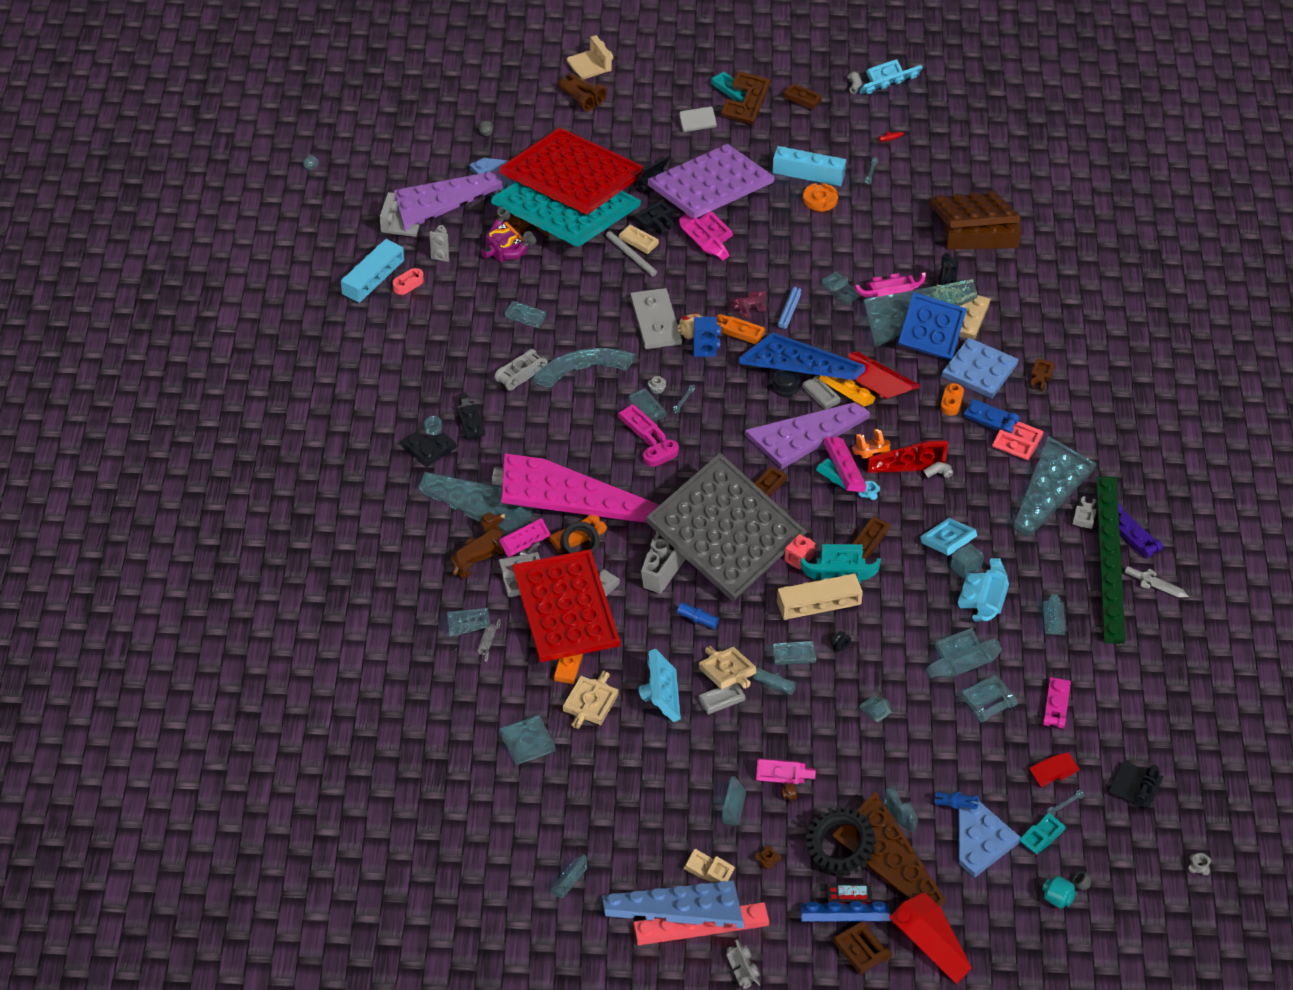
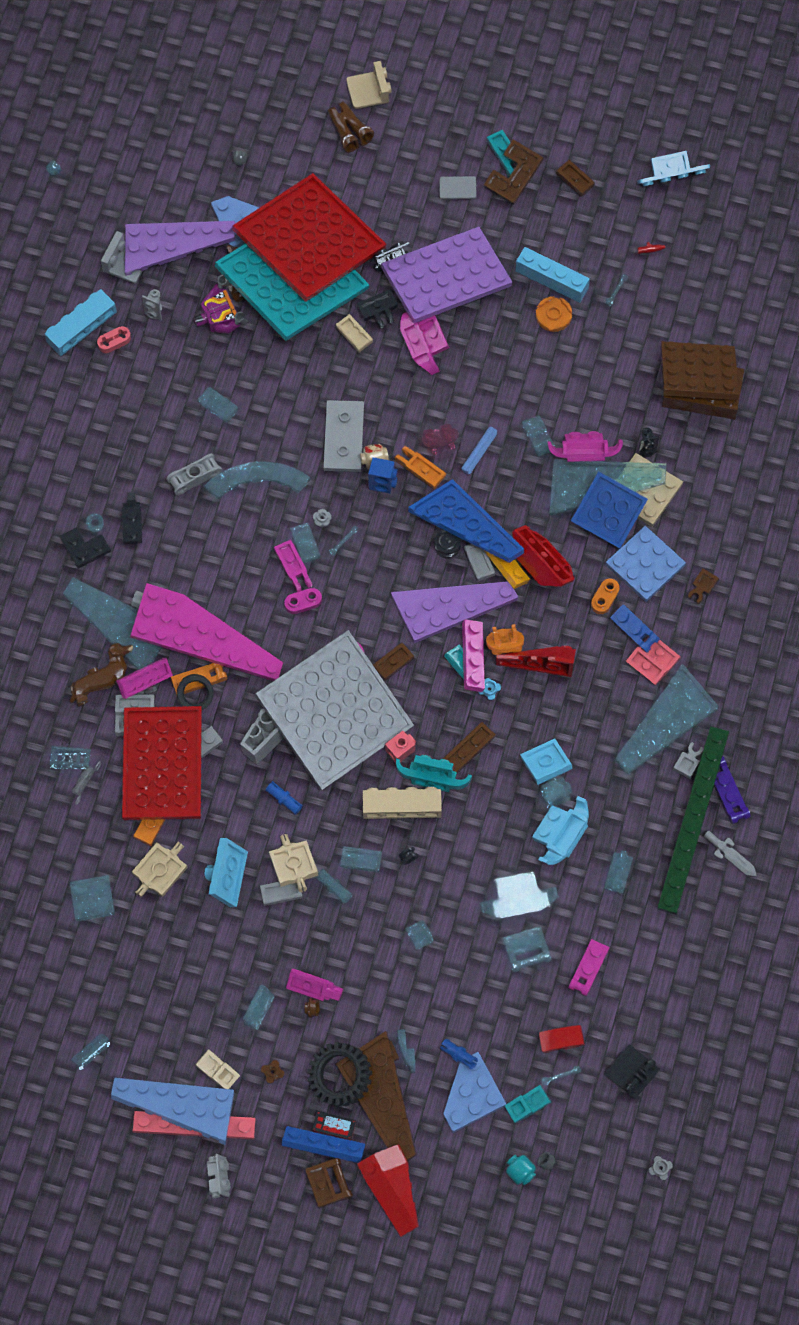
camera: 15 degrees right, 20 degrees up
light grey bar [606,231,657,277] -> none
light grey arm [847,72,862,94] -> none
light grey arm [923,462,953,478] -> none

